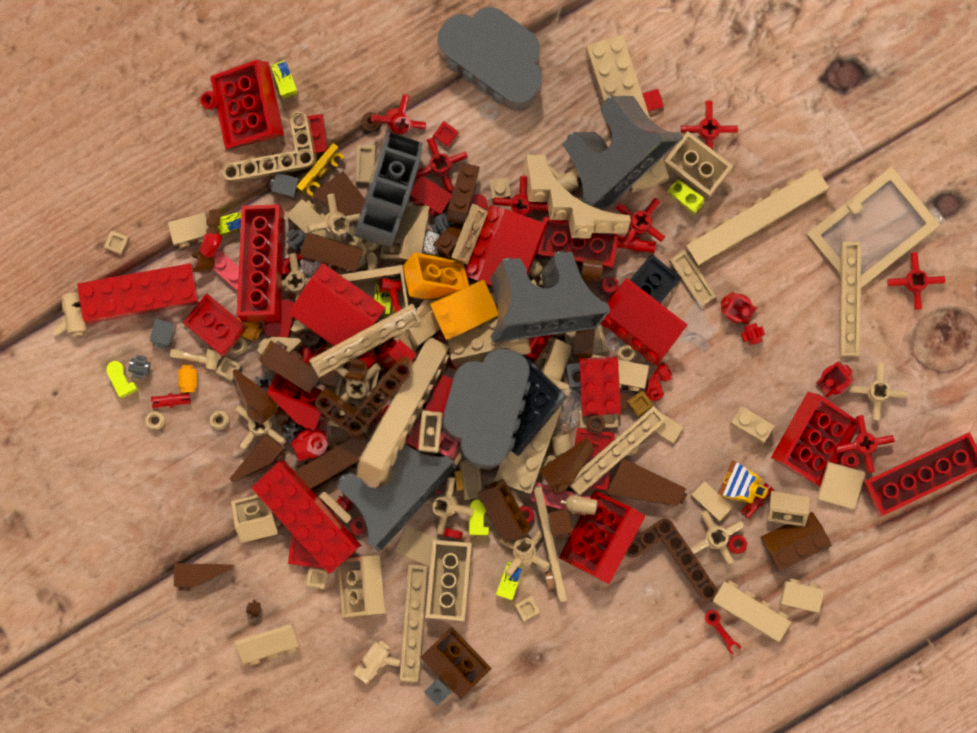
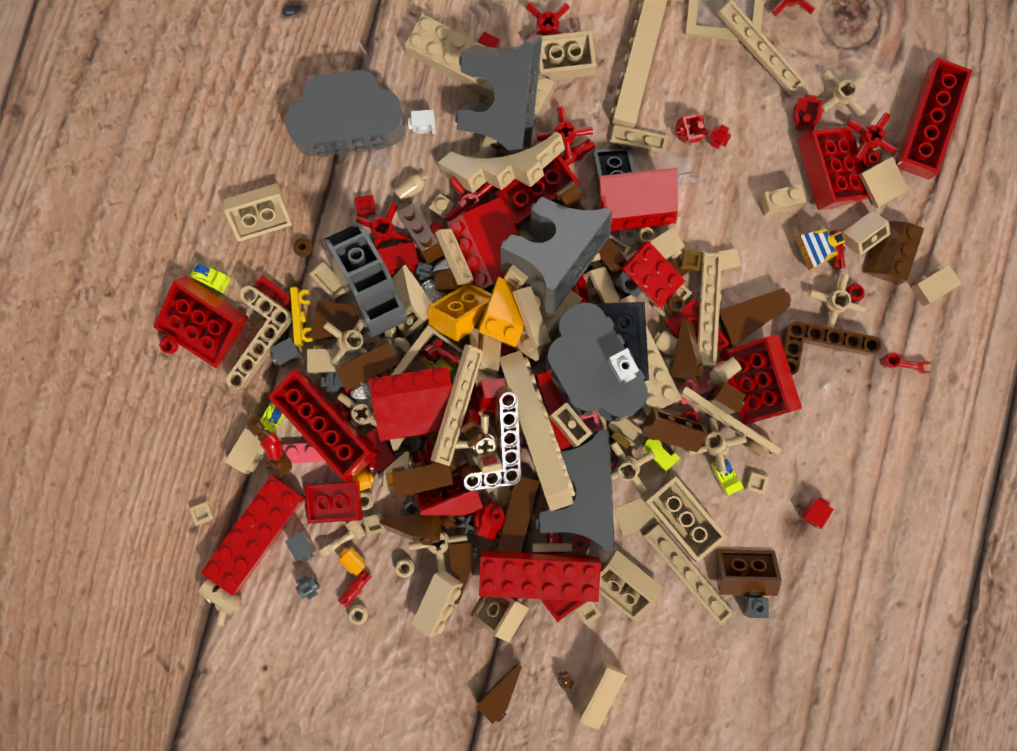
camera: 50 degrees left, 0 degrees up
neon yellow leg [107,361,139,398] -> none
tan piece [353,641,400,684] -> none
red bar [371,94,426,135] -> none
red tile [443,528,463,539] -> none
clear arm [560,388,581,428] -> none
red plate [600,277,619,295] -> none
red arm [646,362,673,401] -> none
neon yellow leg [667,180,704,216] -> none
tan tile [691,481,733,521] -> none
tan brick [711,580,791,642] -> none
none -> tan slope [223,183,292,242]
none -> tan piece [394,175,427,202]
none -> white brick [408,110,436,134]
none -> tan brick [412,571,463,637]
none -> tile [477,452,502,474]
none -> tan tile [504,265,528,290]
none -> tan tile [513,286,551,348]
none -> white brick [607,348,639,383]
none -> red brick [800,497,834,529]

